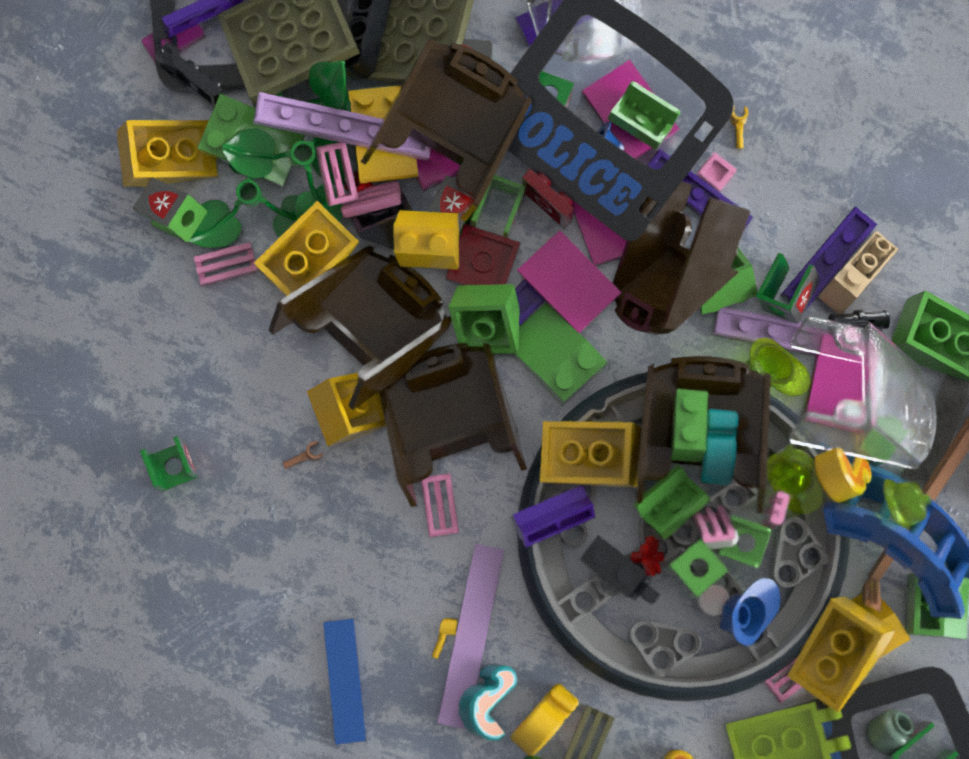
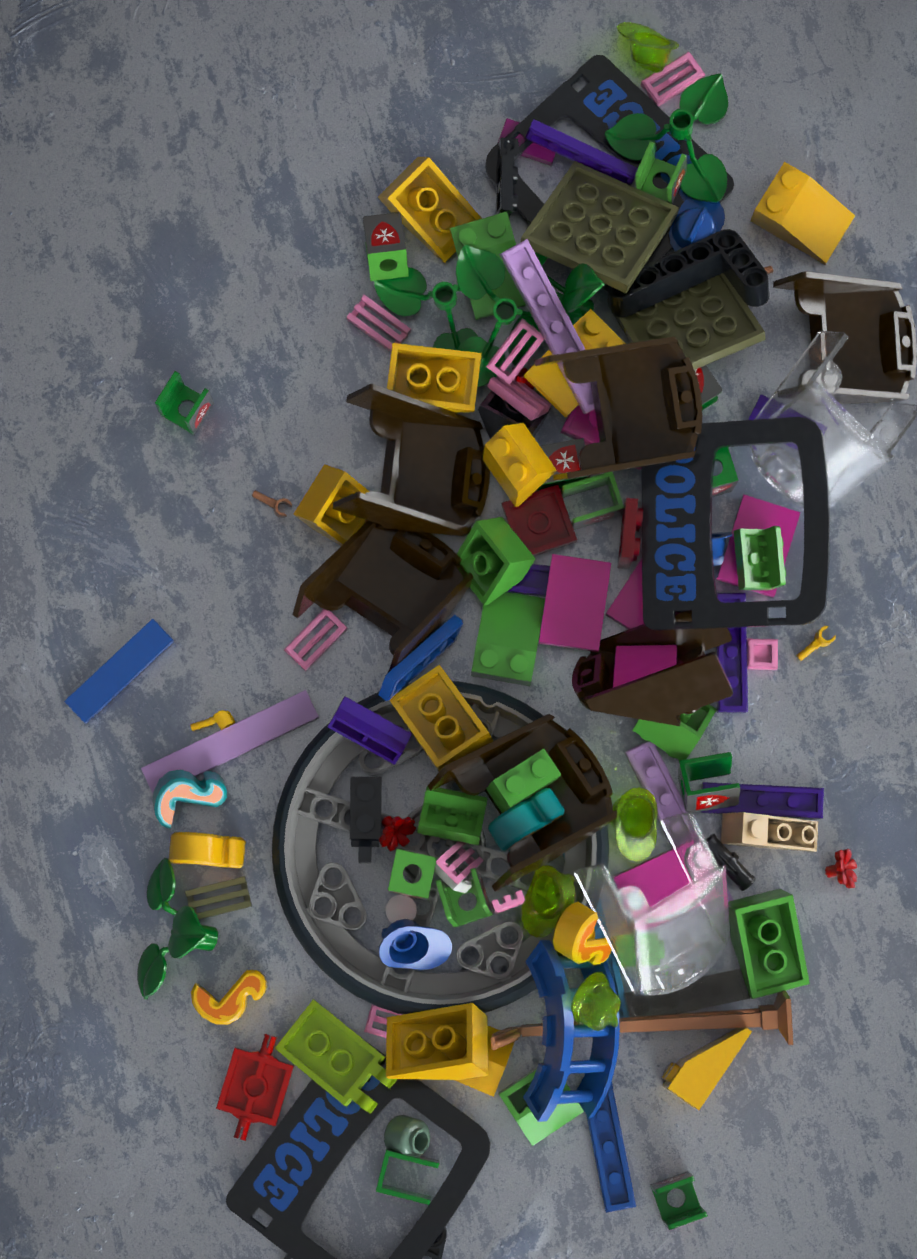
camera: 50 degrees right, 0 degrees up
none -> blue tile [378,615,463,701]
none -> dark pink tile [613,645,677,688]
none -> red plant [825,848,857,888]

